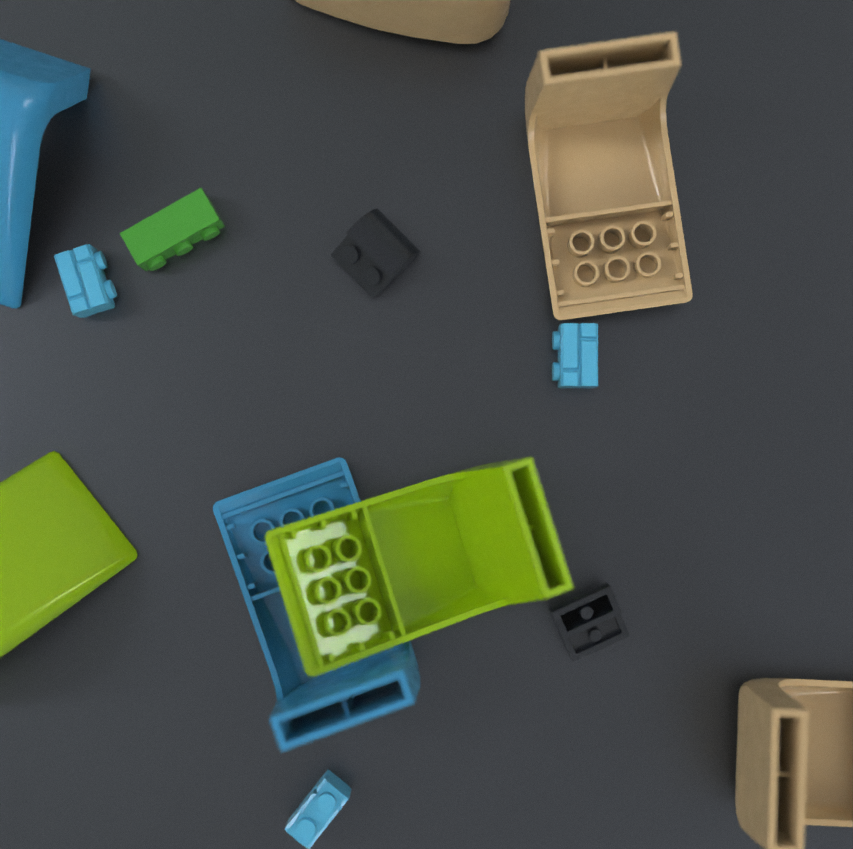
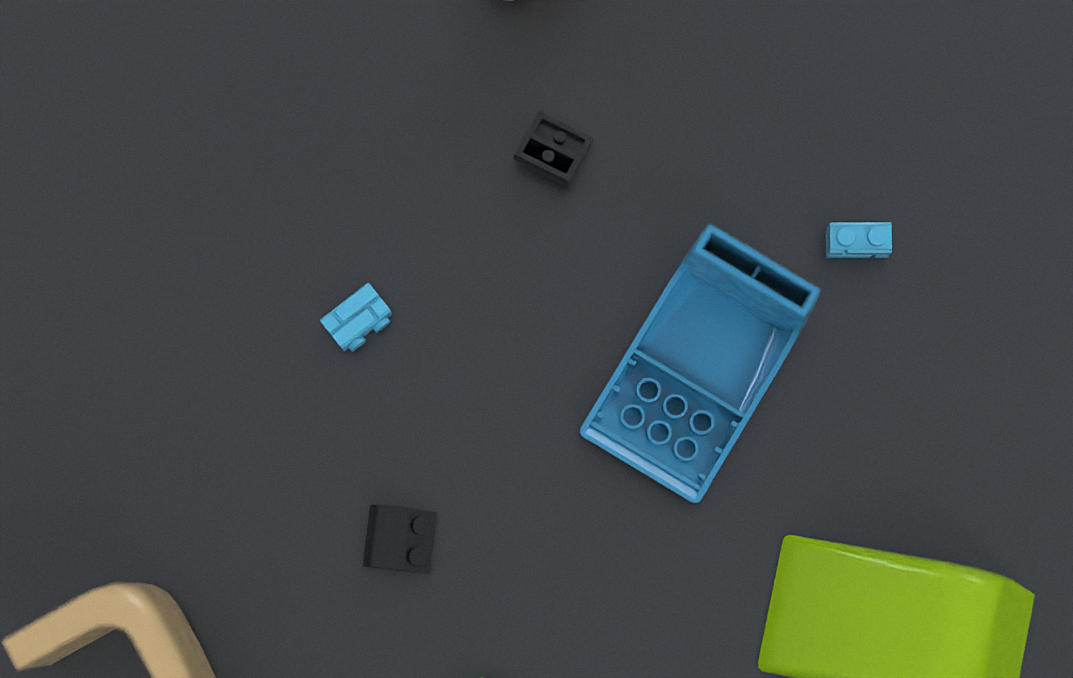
camera: 135 degrees left, 5 degrees down
lime piece [265,457,574,677] -> none
tan piece [525,32,693,320] -> none

